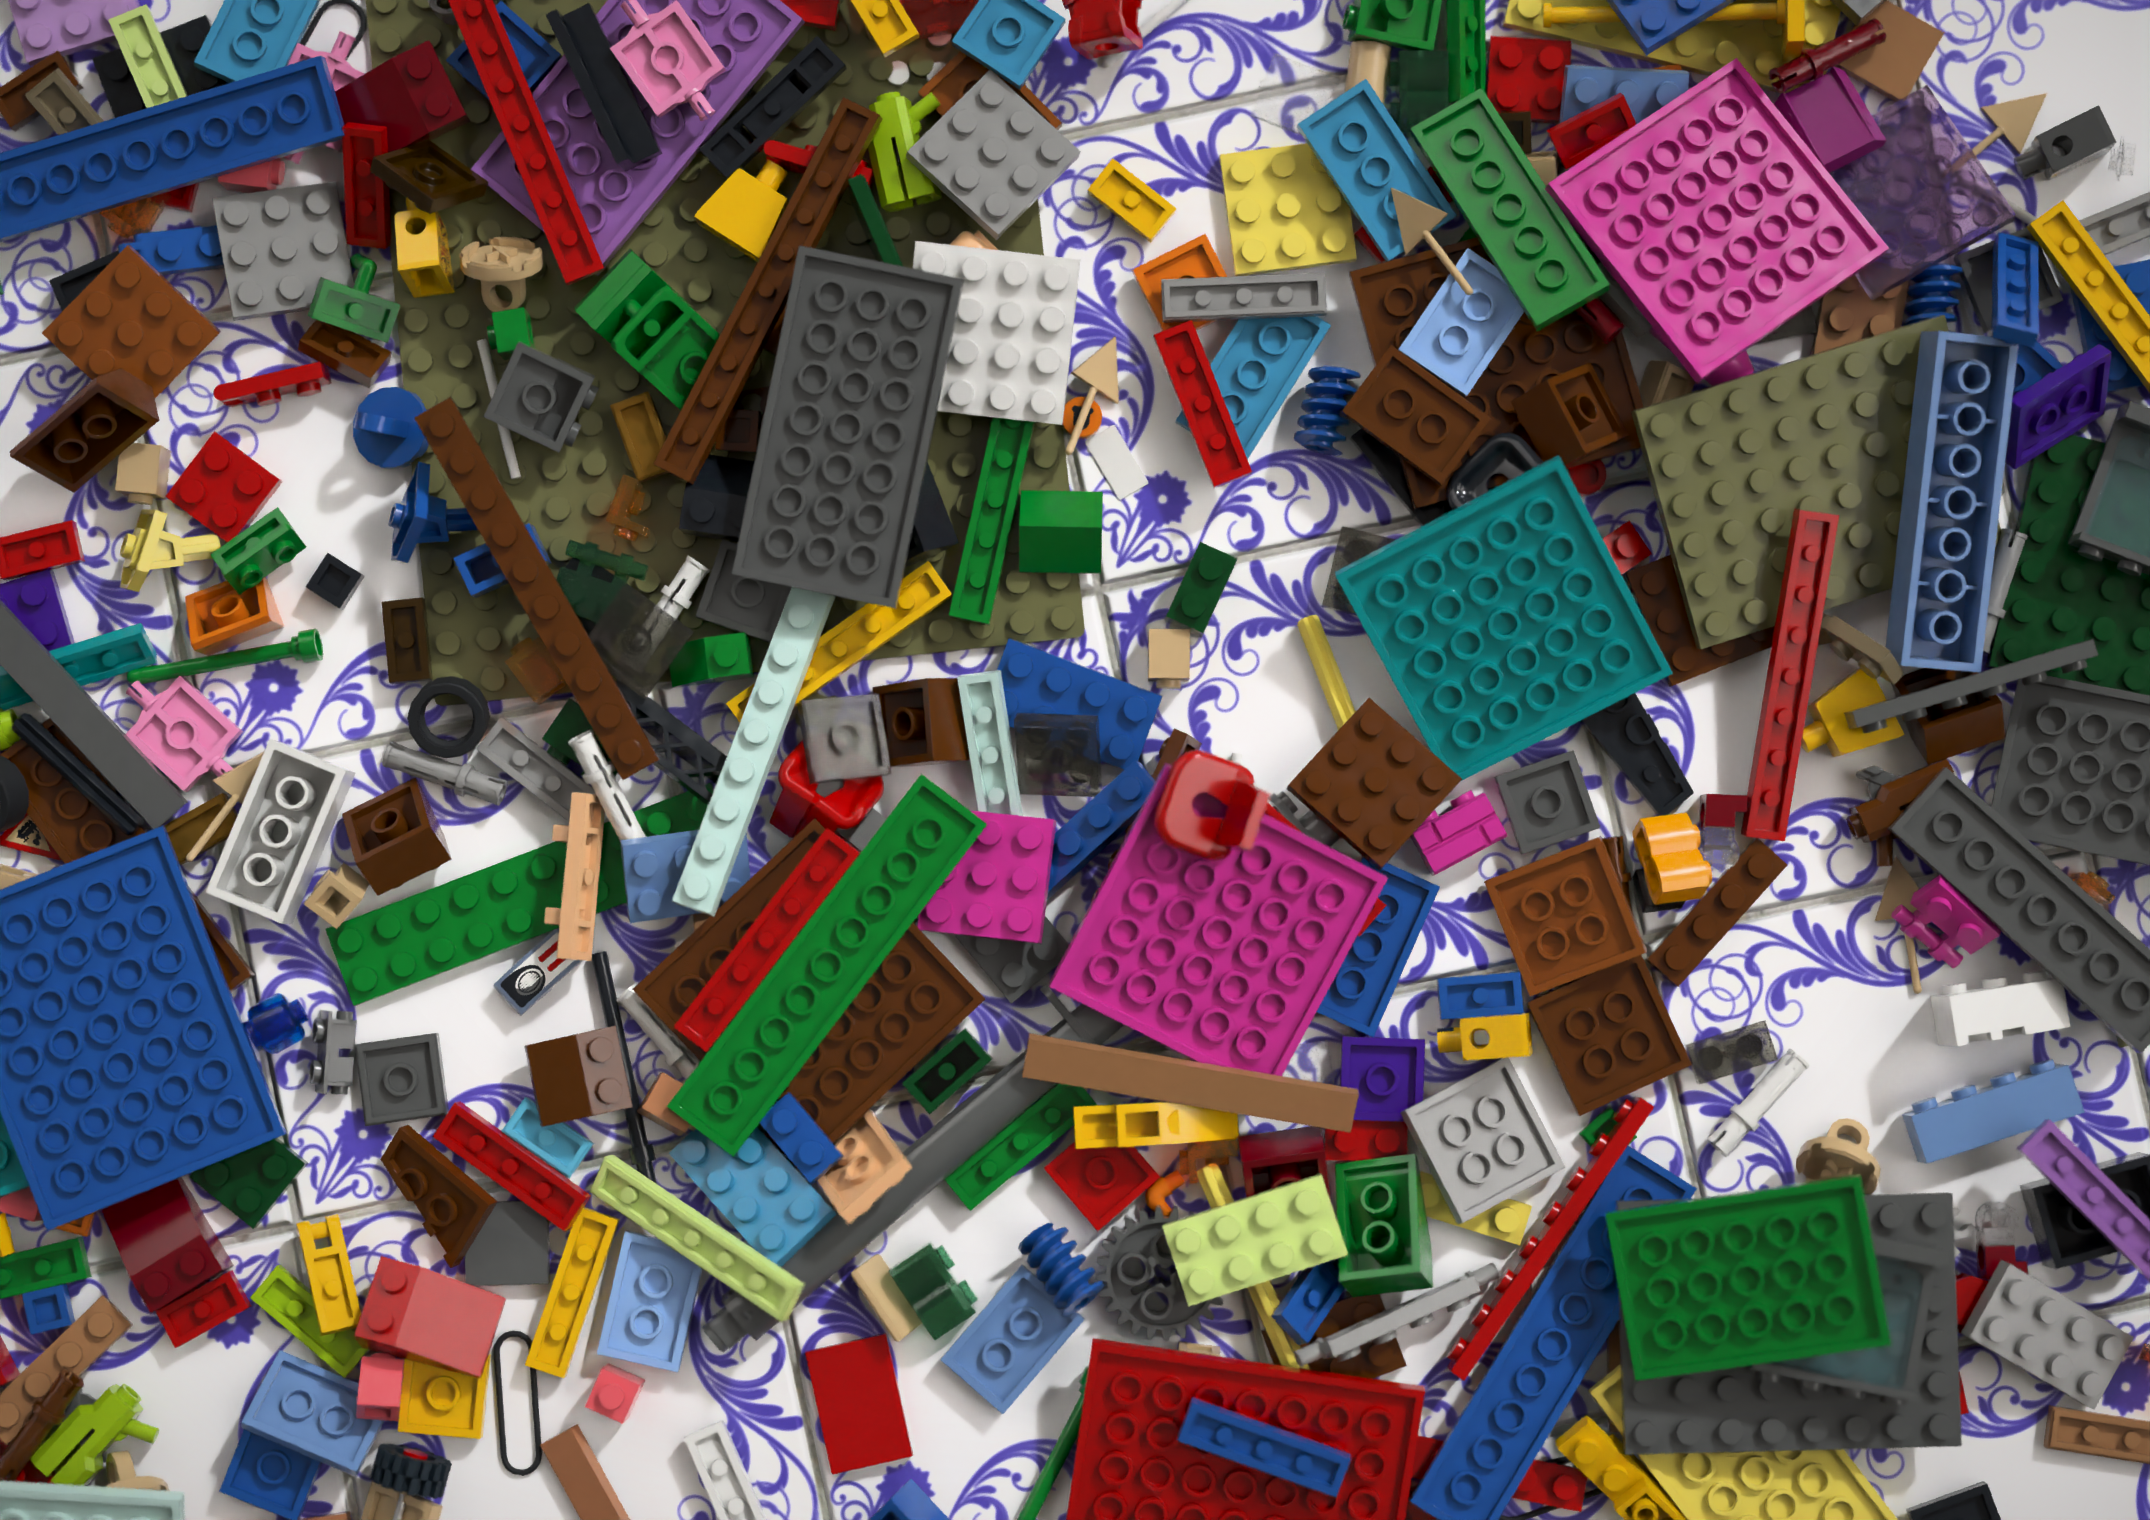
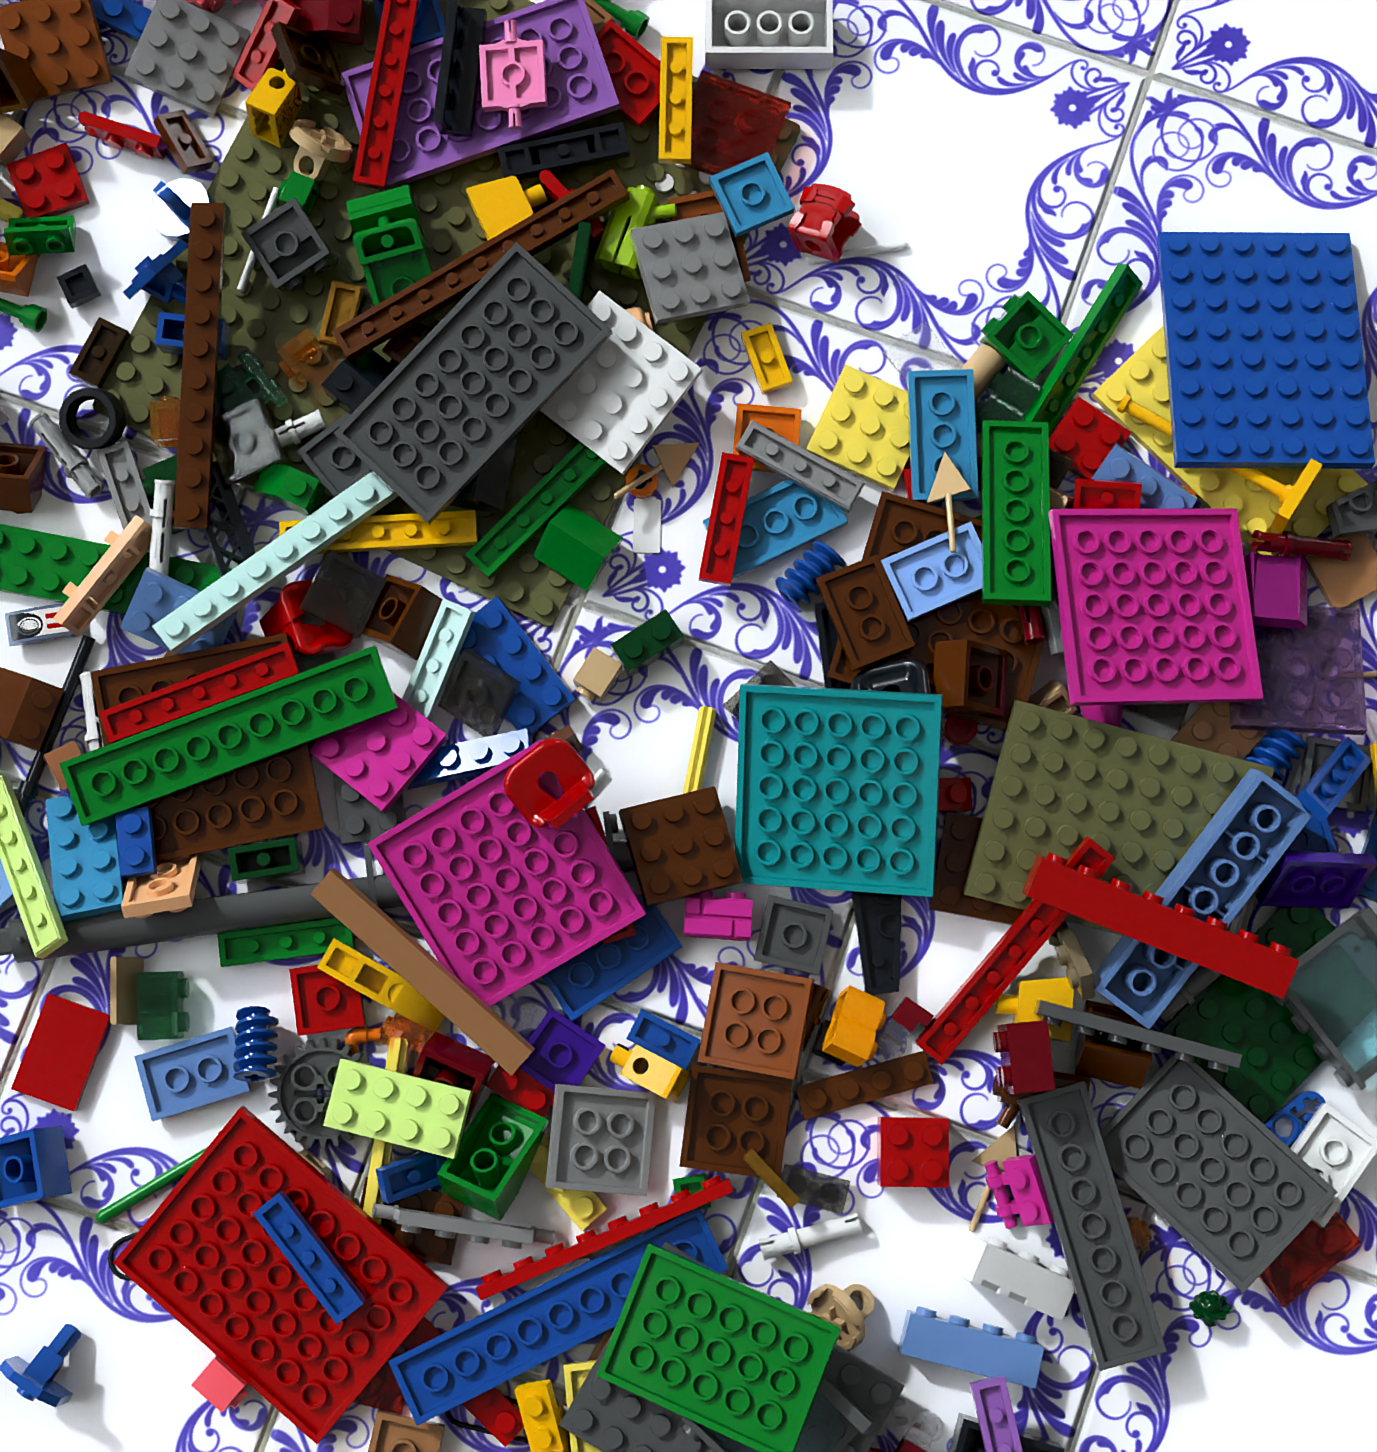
camera: 30 degrees right, 5 degrees down
green plate [307,253,401,343] -> none
none -> pearl gold tile [743,1148,800,1208]
none -> red brick [877,1117,949,1188]
none -> dark red brick [993,1020,1055,1094]
none -> red brick [1022,852,1300,999]

